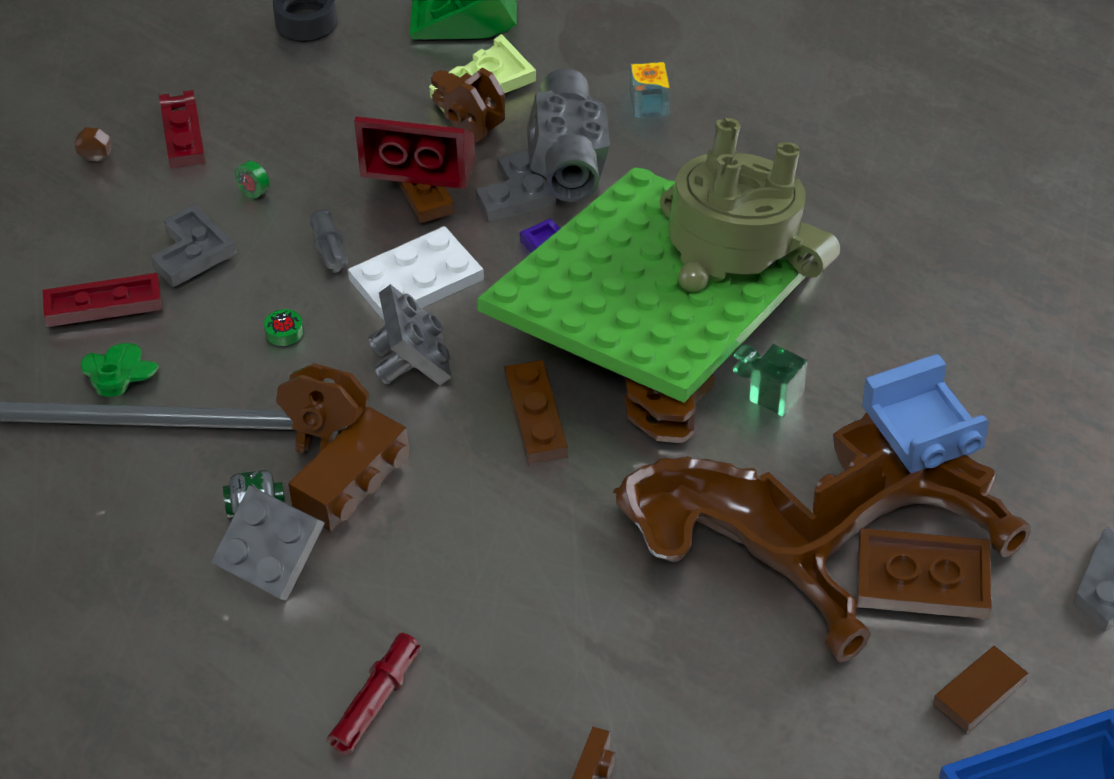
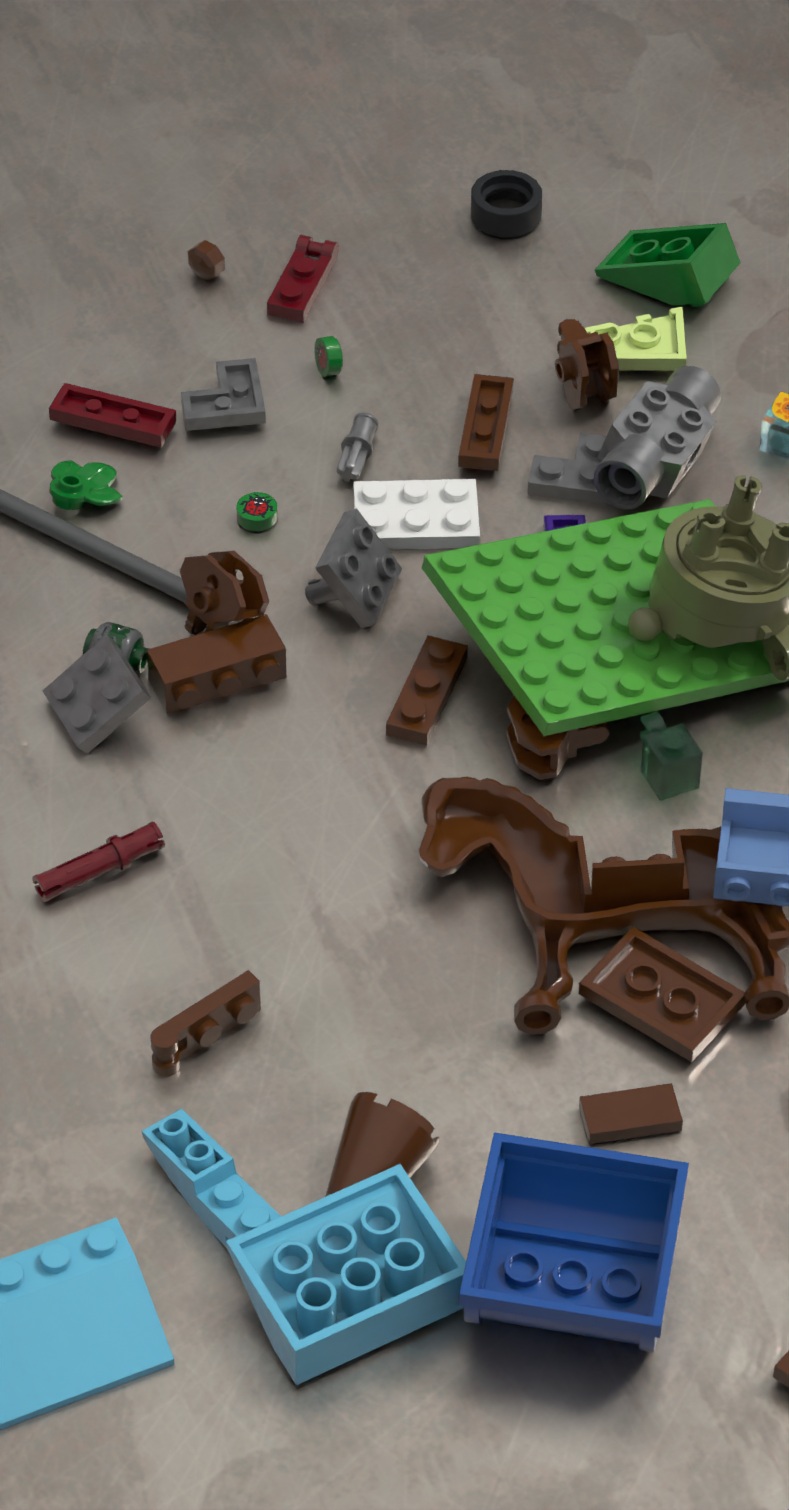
camera: 30 degrees right, 0 degrees up
dark red slope [354,116,475,189] -> none

